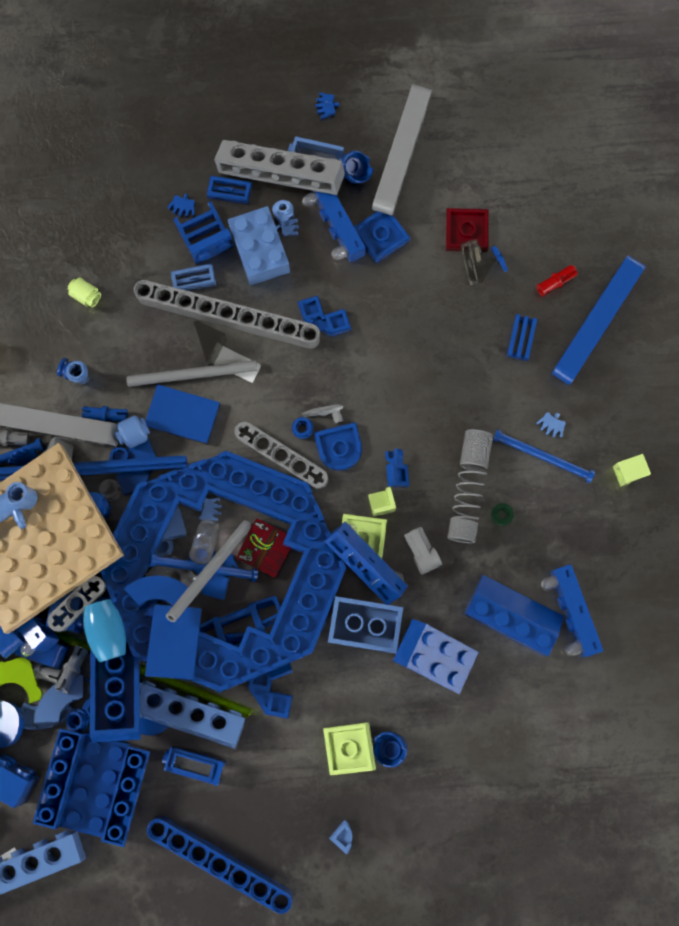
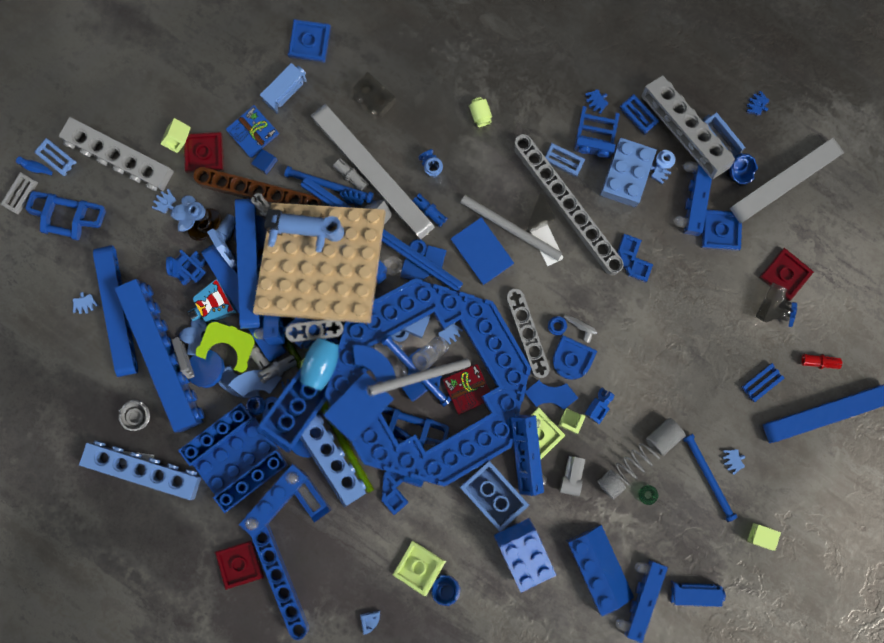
camera: 40 degrees right, 5 degrees up
medium blue head [115,416,150,448] -> none
none -> dark red tile [215,540,264,590]
none -> blue piece [239,464,309,538]
none -> blue tile [525,380,578,410]
none -> blue window [671,580,725,607]

